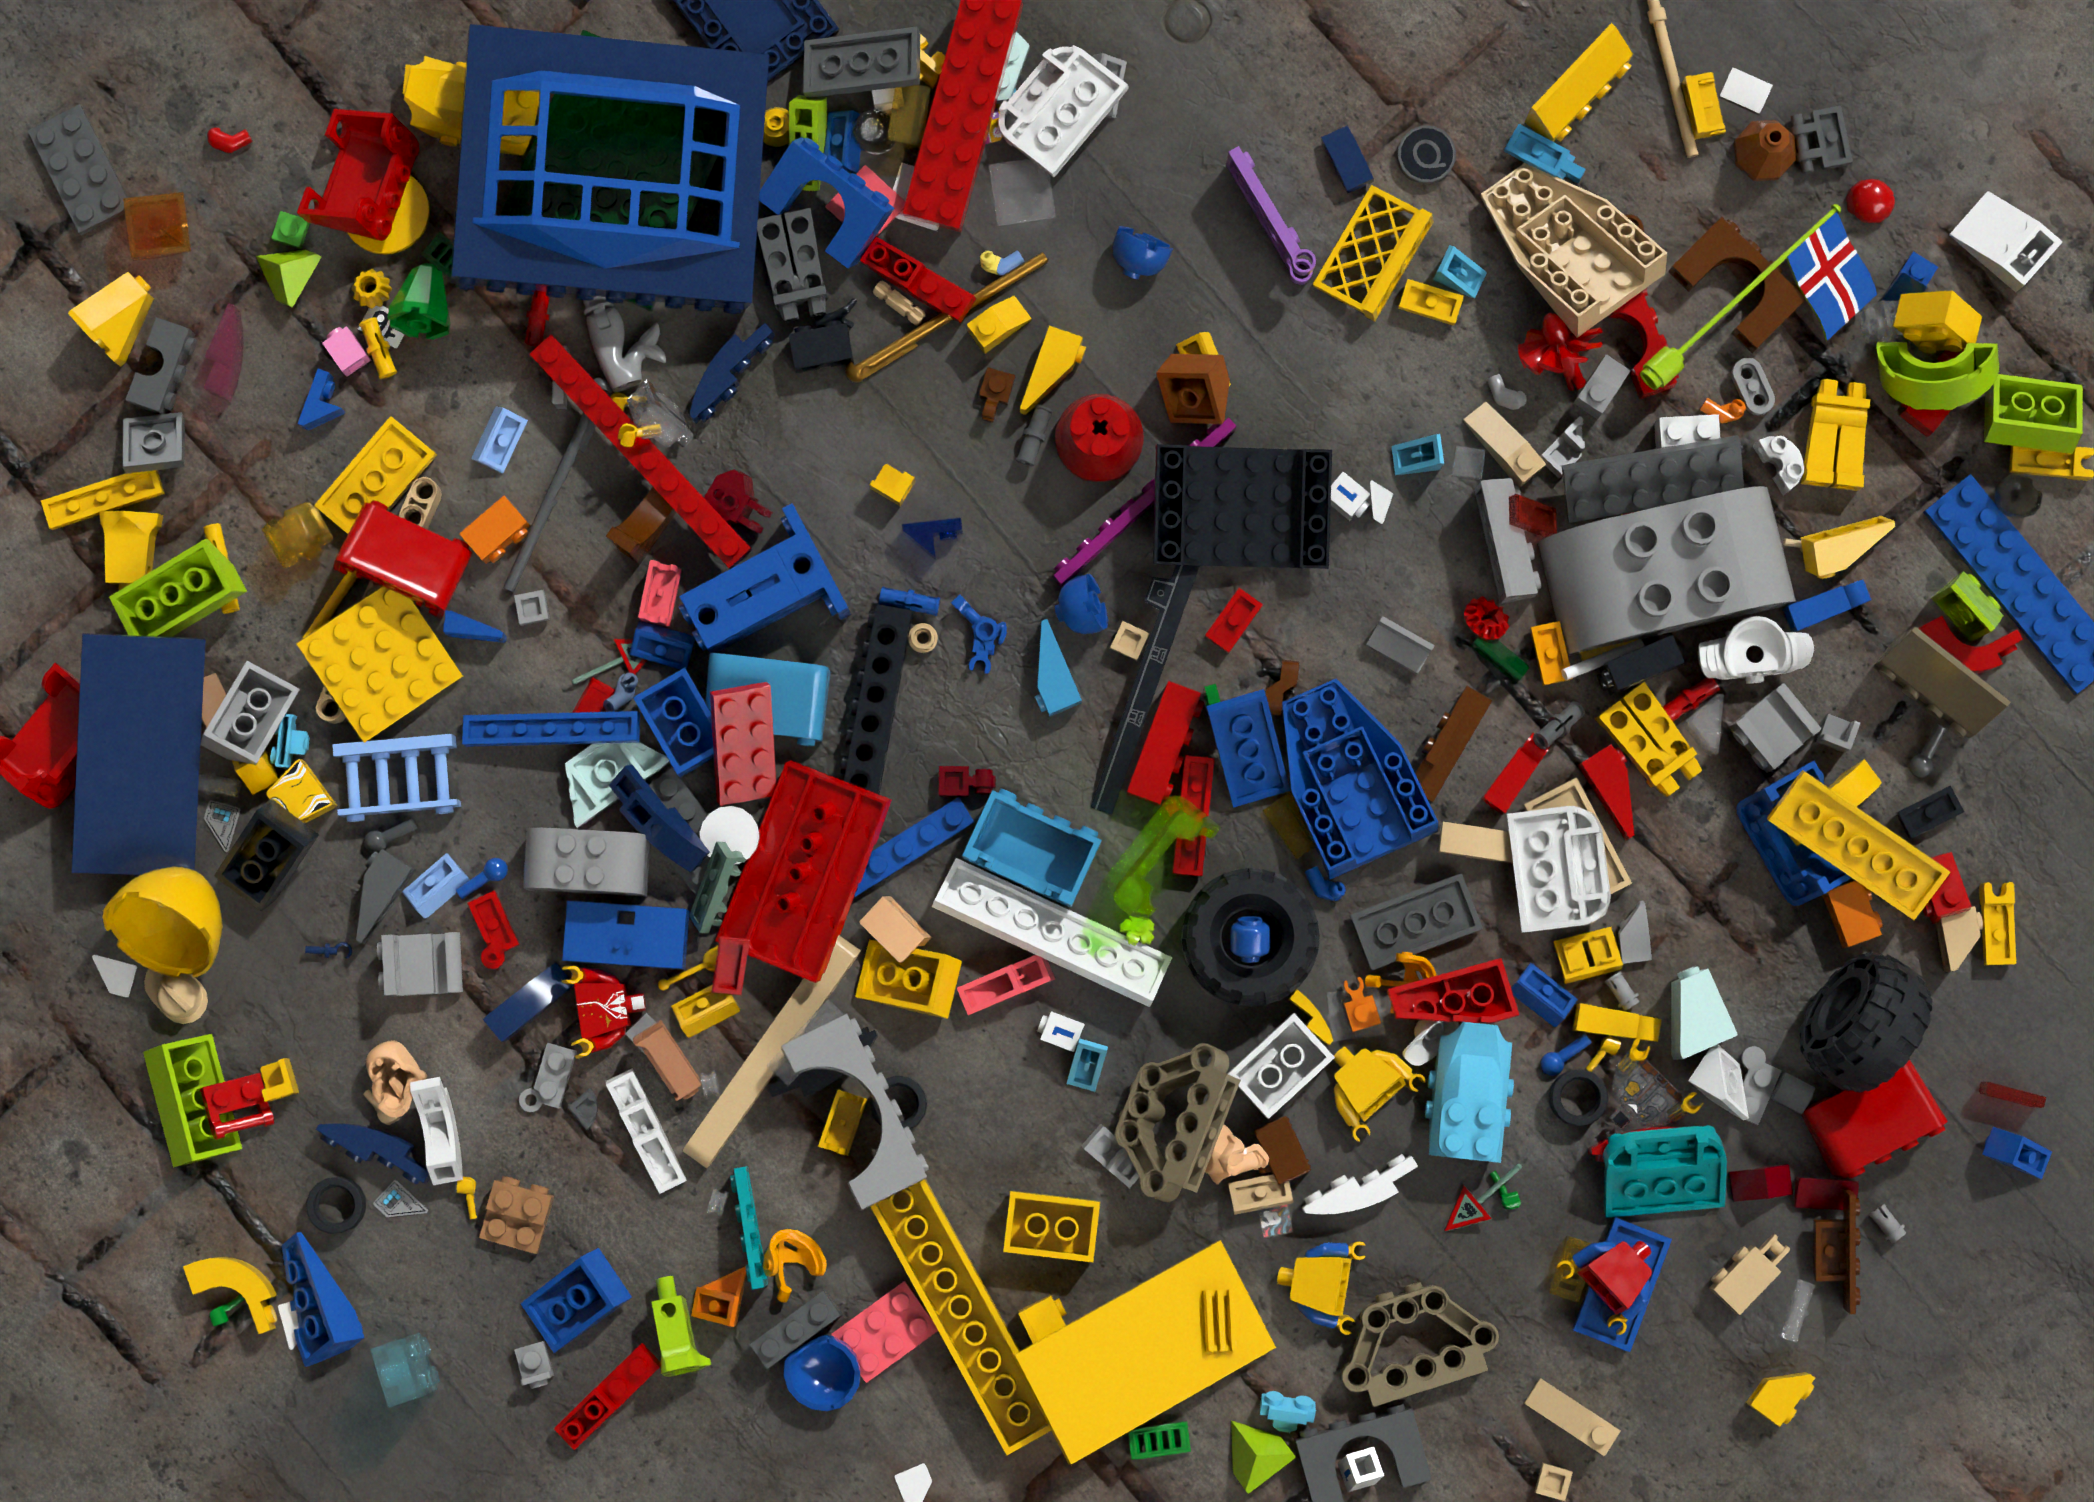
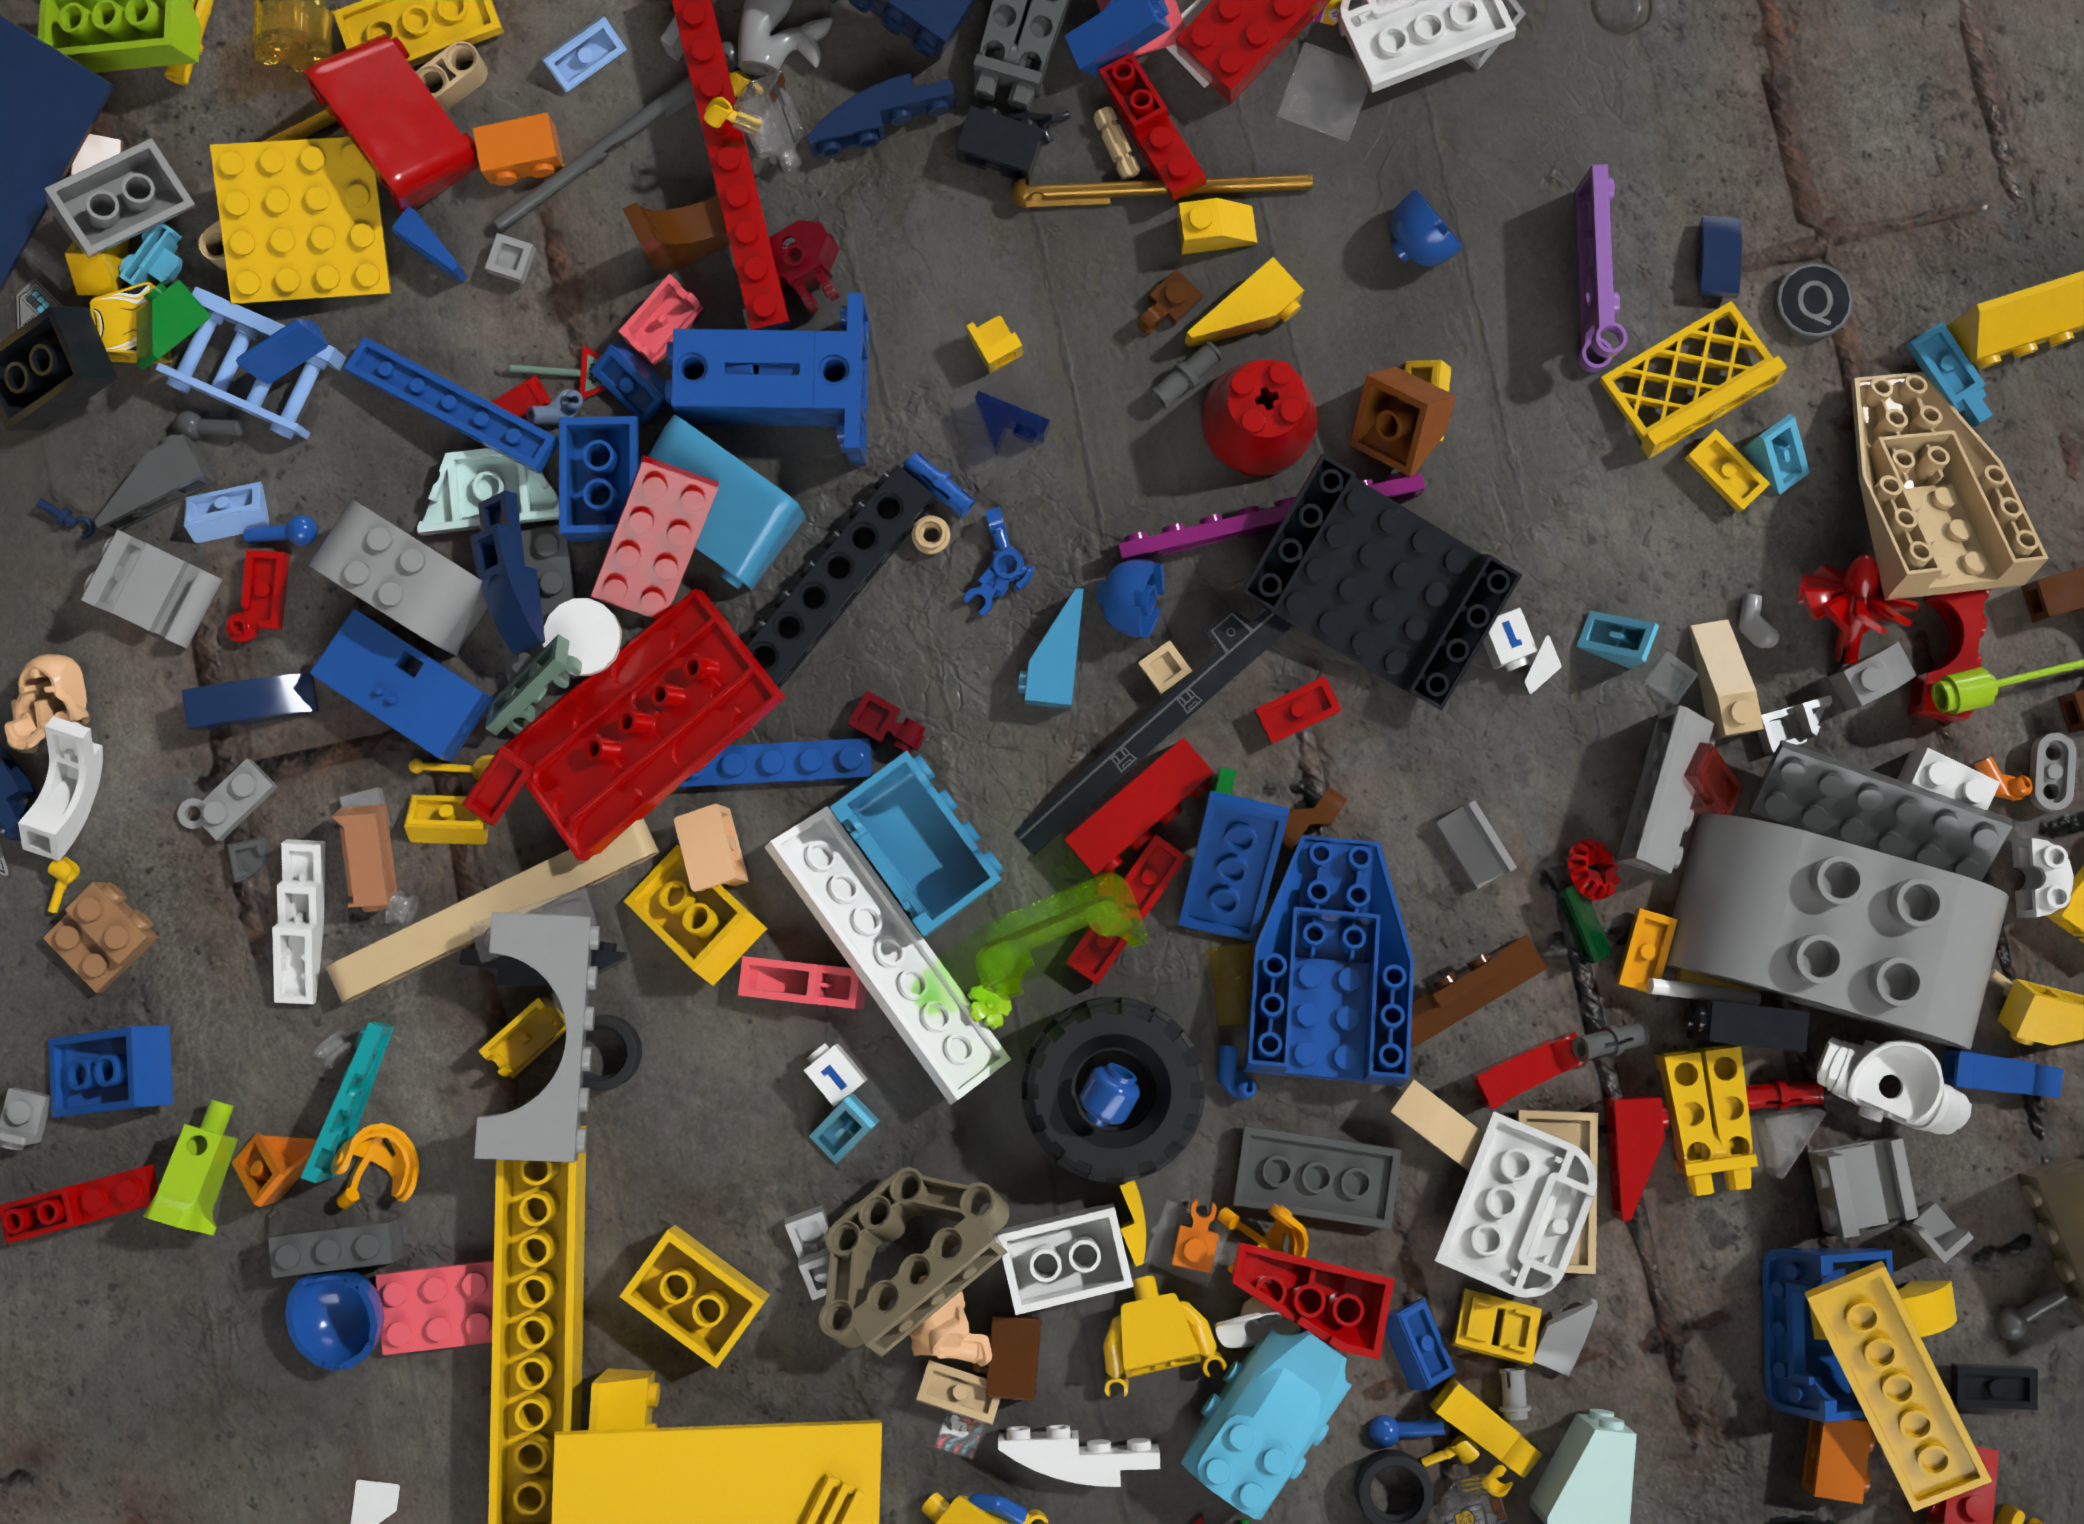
camera: 30 degrees right, 0 degrees up
red torso [562,966,646,1059] -> none
arm [980,250,1025,276] -> none
none -> green slope [136,280,211,371]
none -> blue slope [236,319,328,384]

